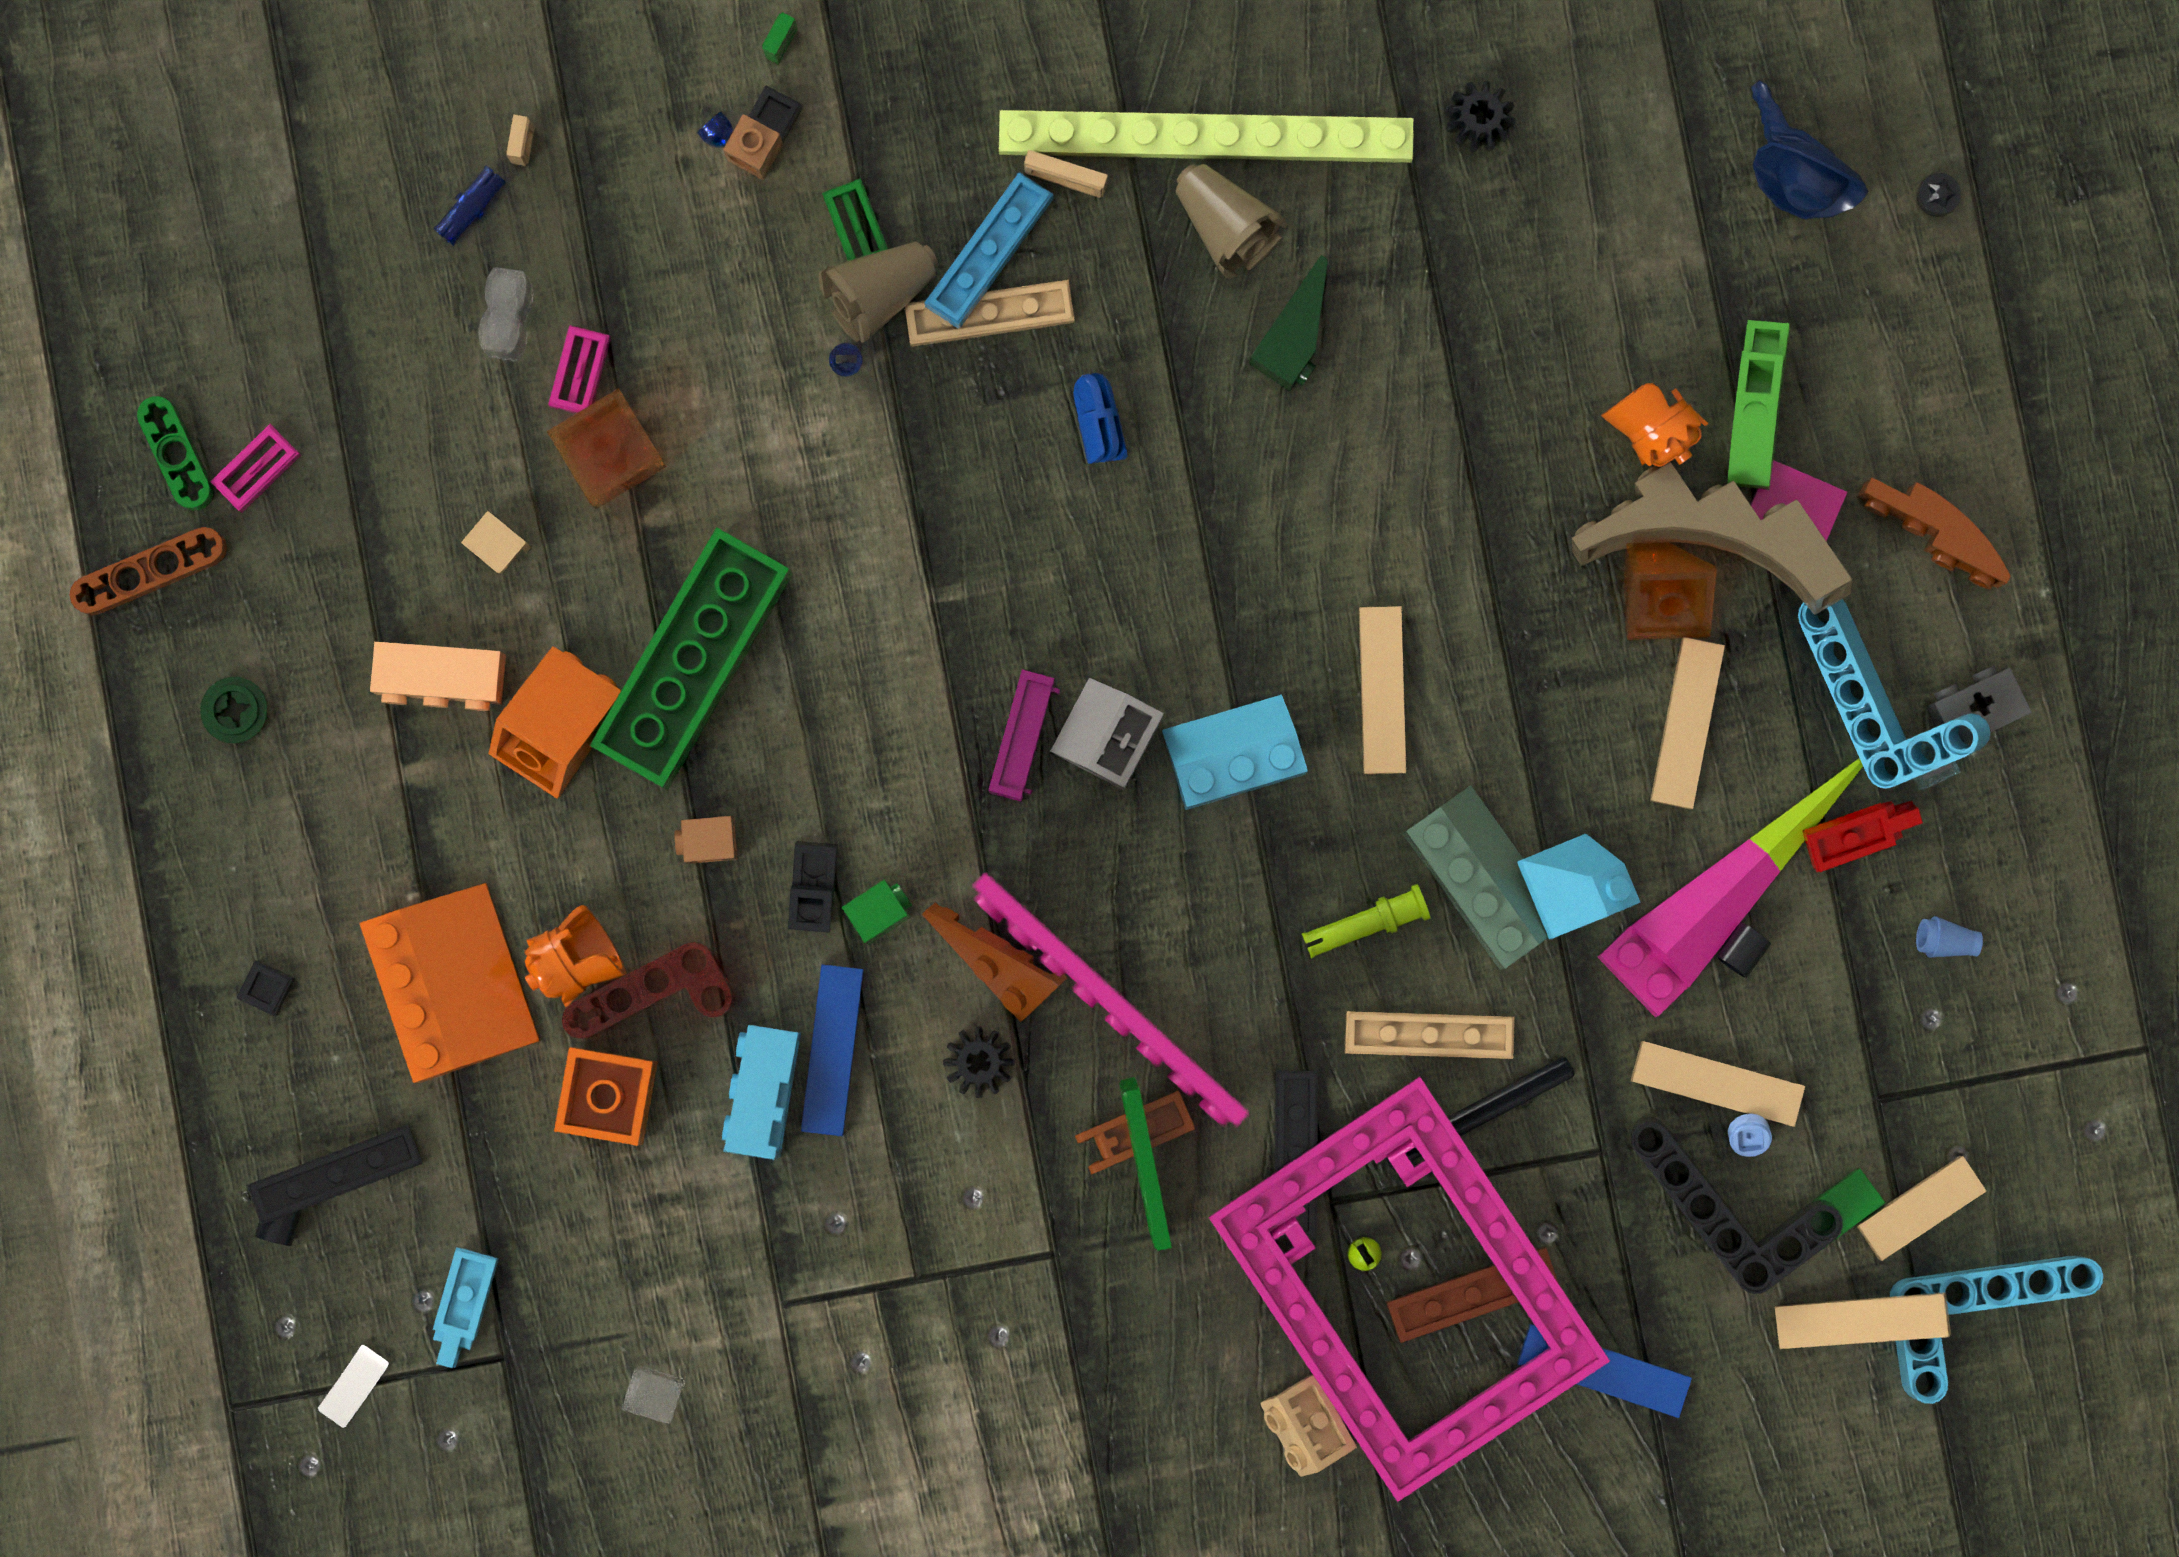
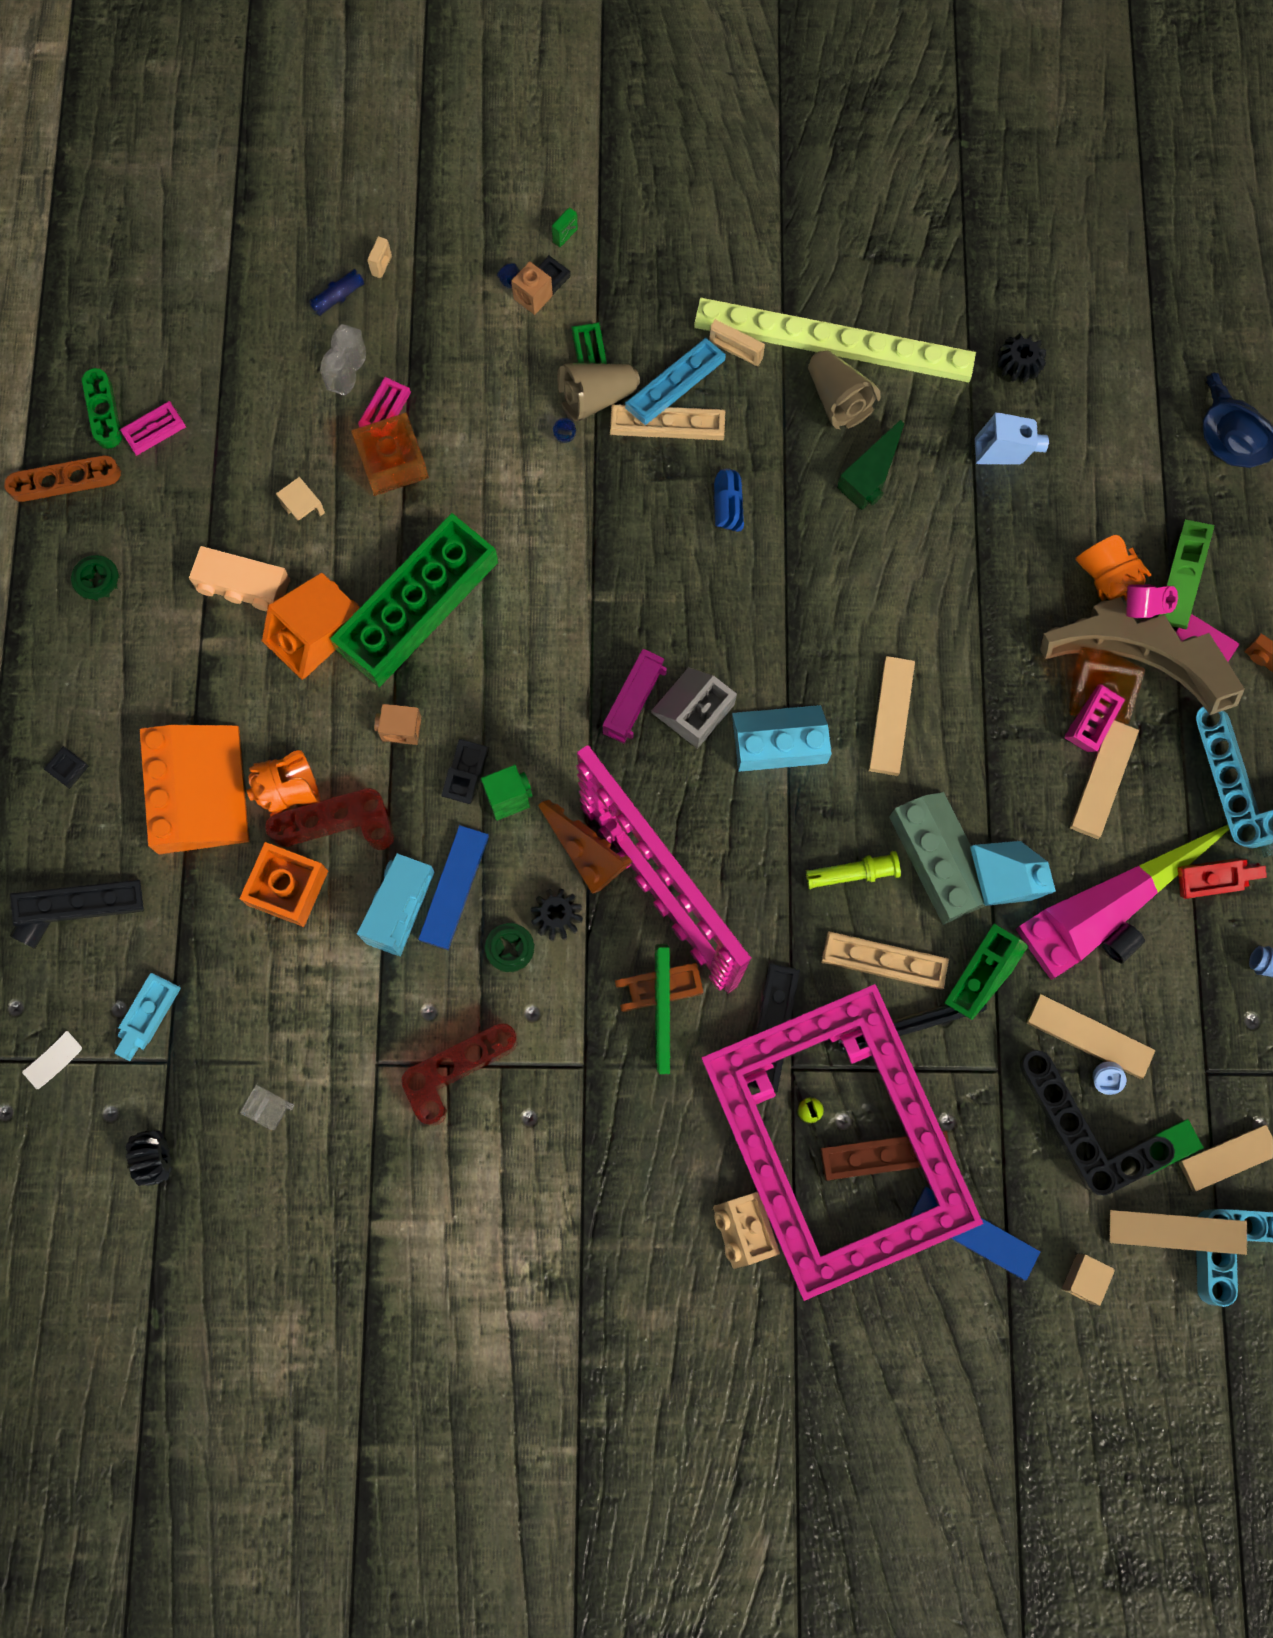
camera: 10 degrees right, 10 degrees down
none -> black gear [125,1130,172,1186]
none -> clear red beam [401,1024,518,1126]
none -> dark green gear [485,923,535,973]
none -> green slope [945,924,1028,1020]
none -> light blue torso [975,413,1049,464]
none -> tan panel [1062,1254,1114,1306]
none -> dark pink slope [1064,684,1125,752]
none -> dark pink piece [1126,584,1178,618]

